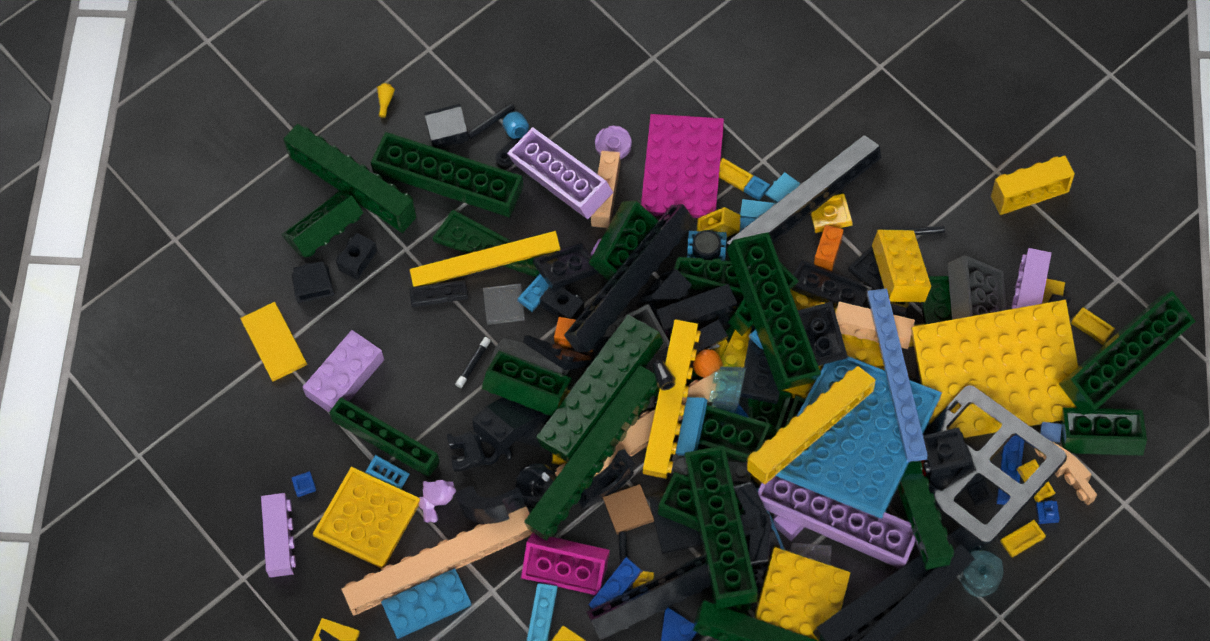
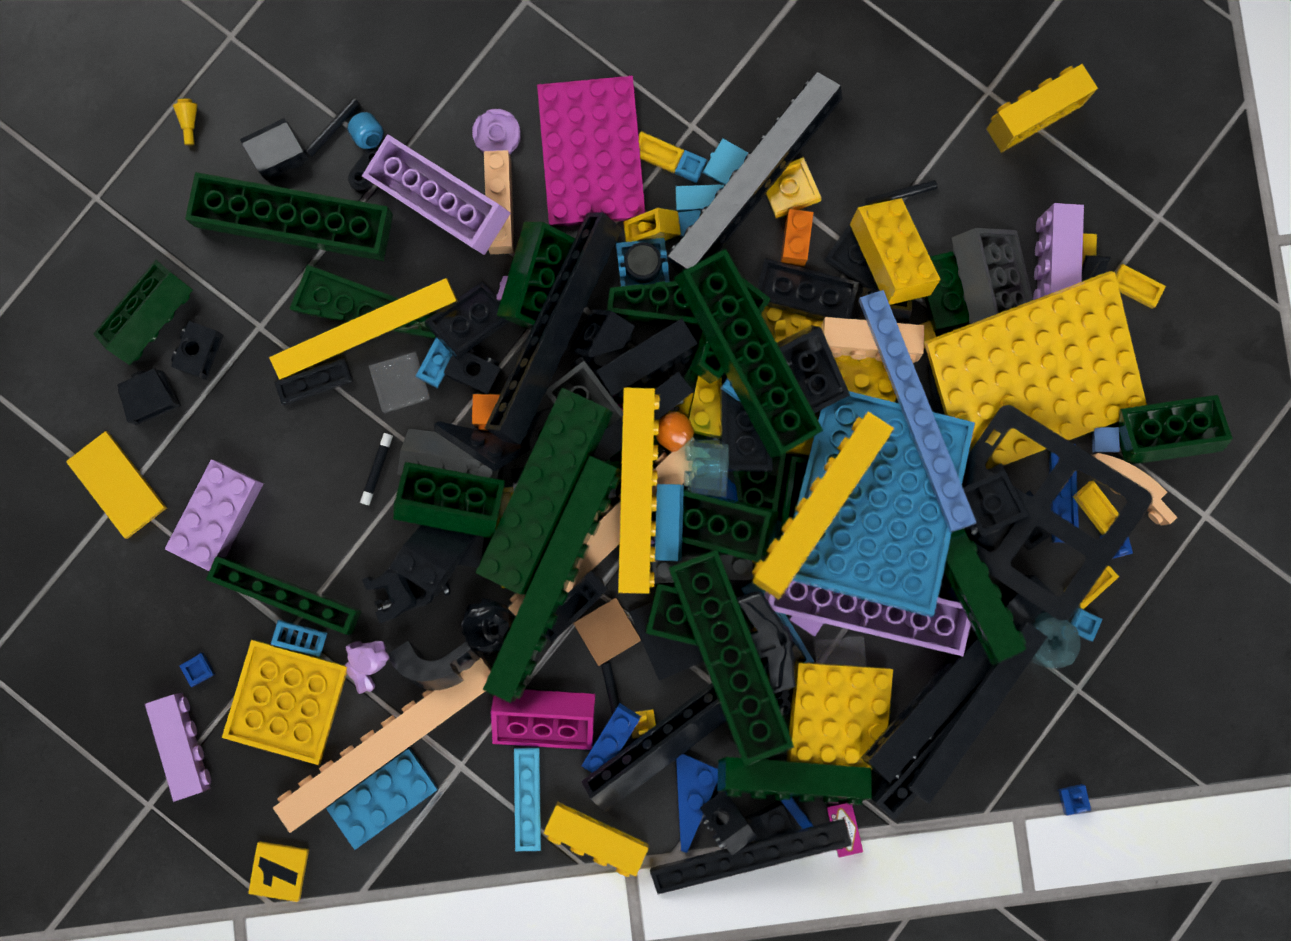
camera: 15 degrees left, 20 degrees up
dark green brick [283,123,417,234] -> none
black cone [652,360,676,391] -> none
dark green brick [1059,291,1196,415] -> none
none -> dark azure tile [1068,608,1103,642]

